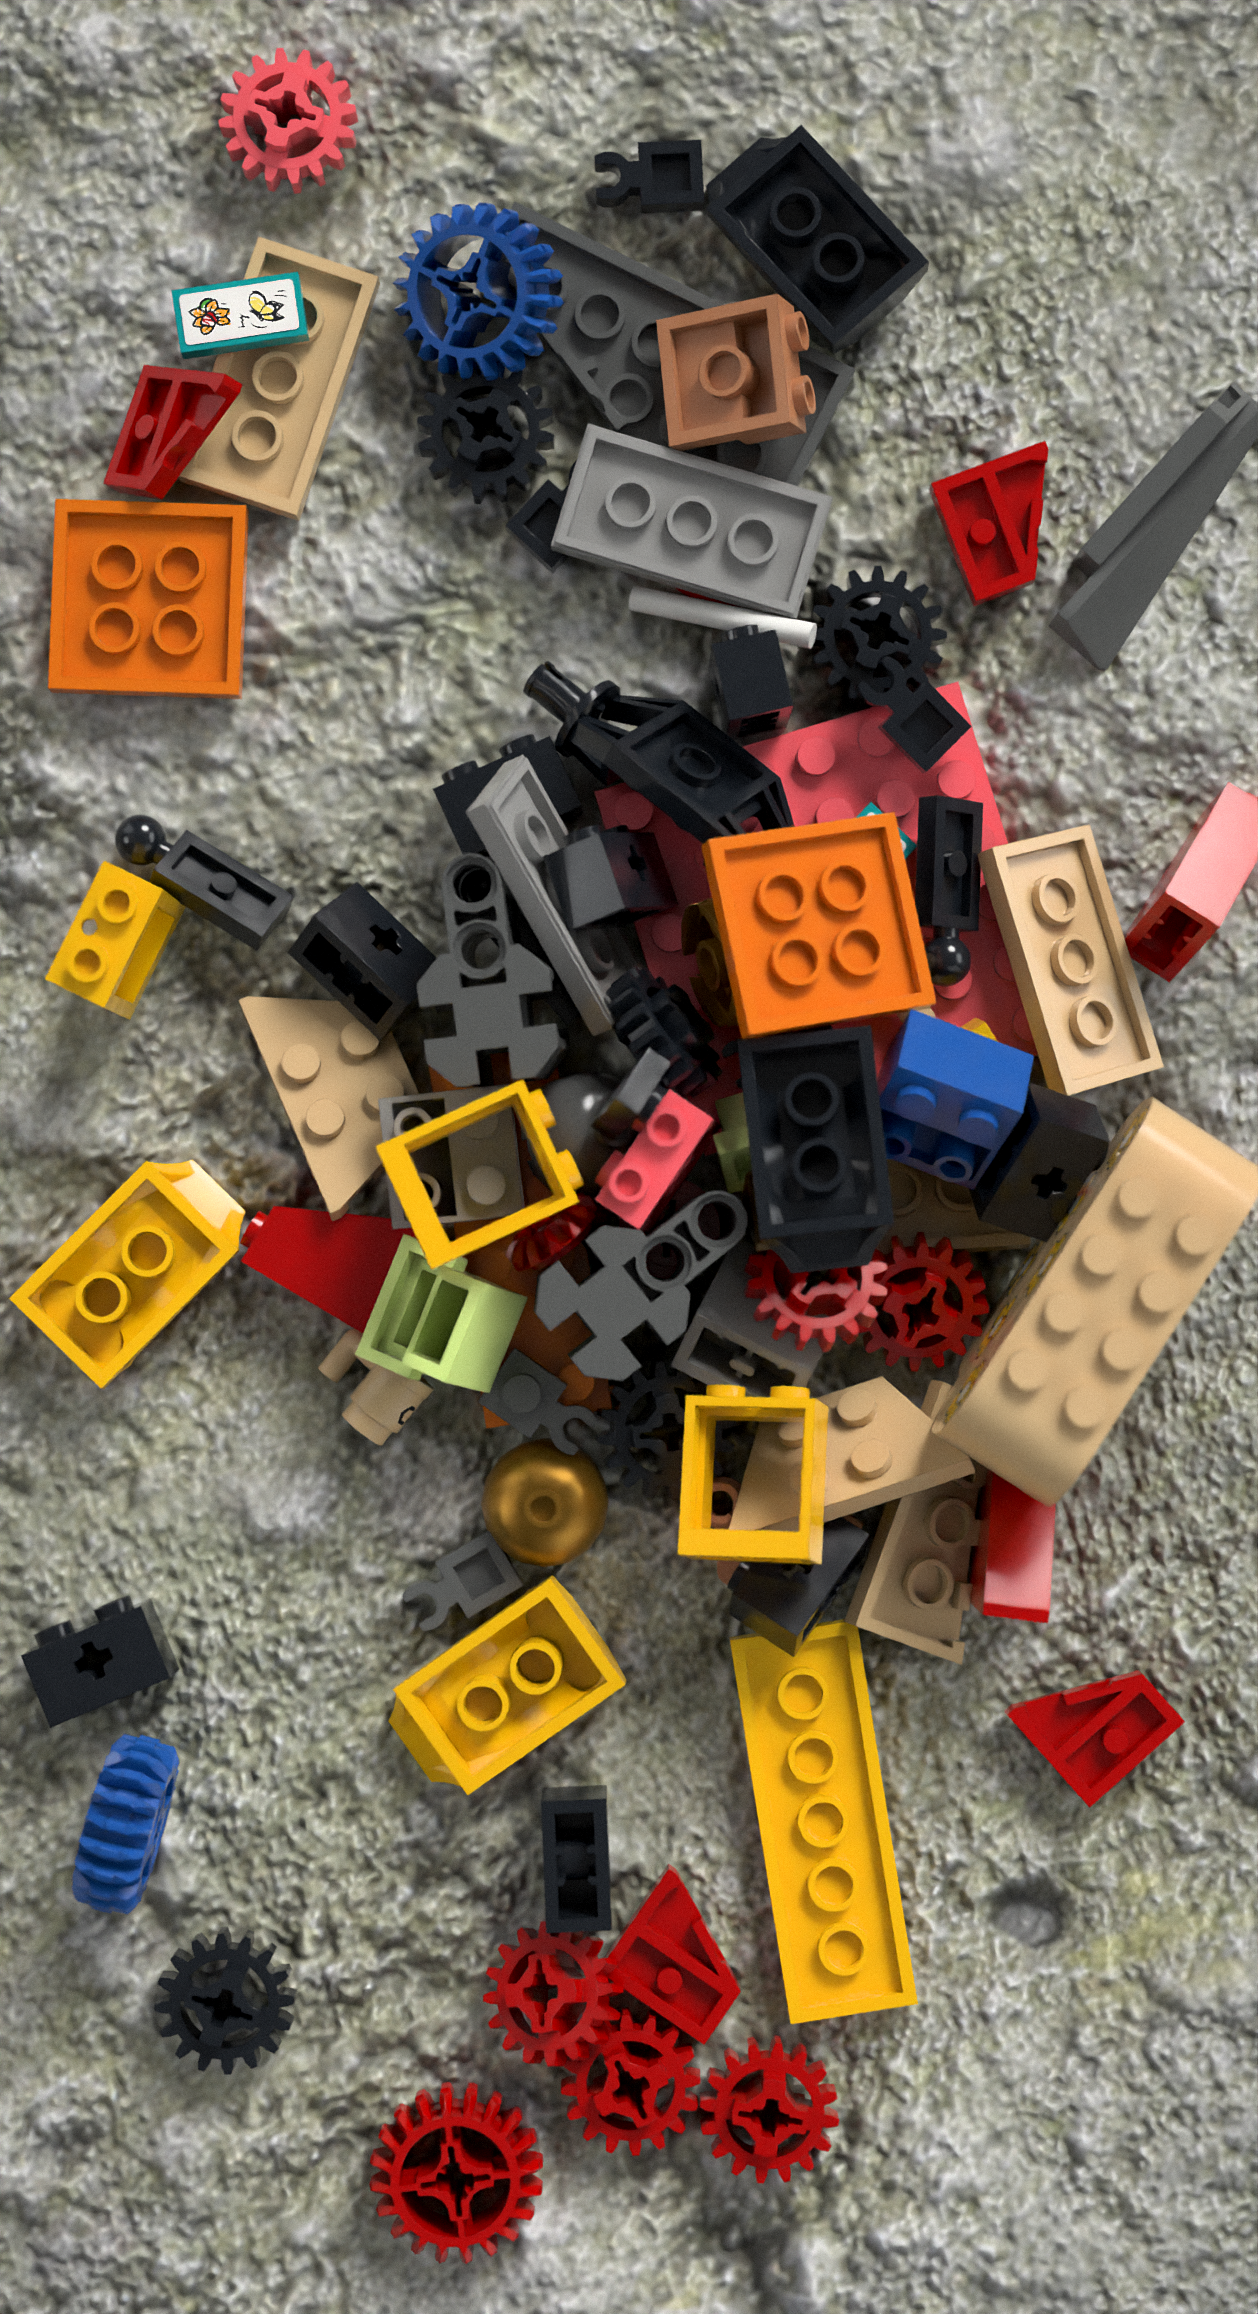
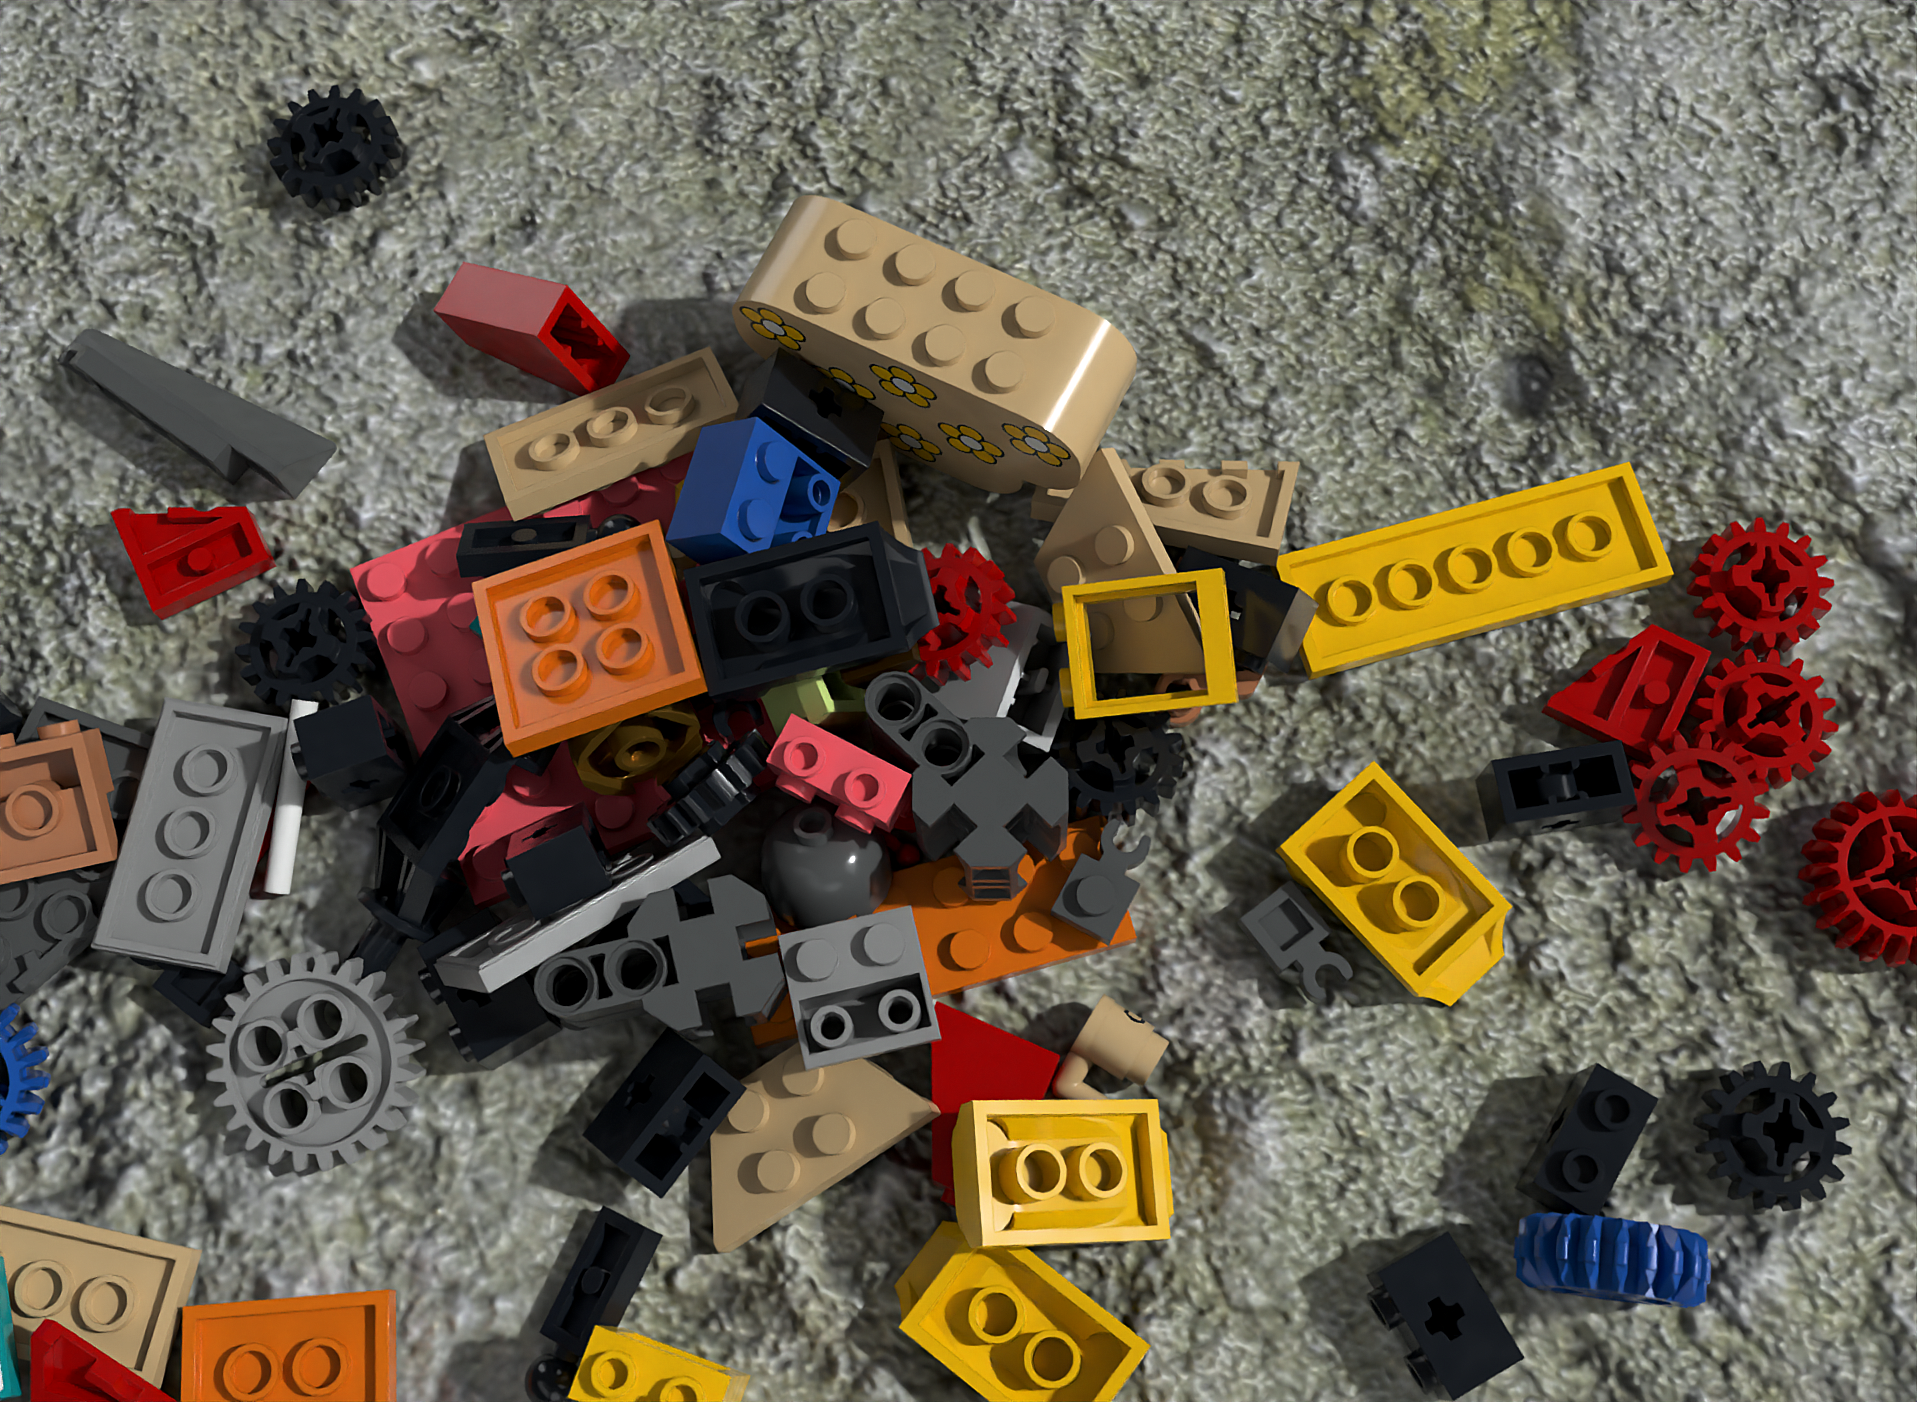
camera: 90 degrees left, 15 degrees down
yellowish green plate [355,1234,528,1393] -> none
yellow window [375,1080,584,1270] -> none
black gear [417,361,555,504] -> none
pearl gold cylinder [481,1438,609,1567] -> none
red gear [505,1193,599,1271] -> none
black plate [590,1048,671,1141] -> none
red gear [853,1232,989,1371] -> none
black plate [855,656,972,773] -> none
red slope [970,1468,1056,1623] -> none
red wing [1004,1670,1185,1808] -> none
none -> light grey gear [206,951,426,1172]
none -> yellow slope [952,1099,1174,1250]
none -> black brick [1515,1063,1659,1216]

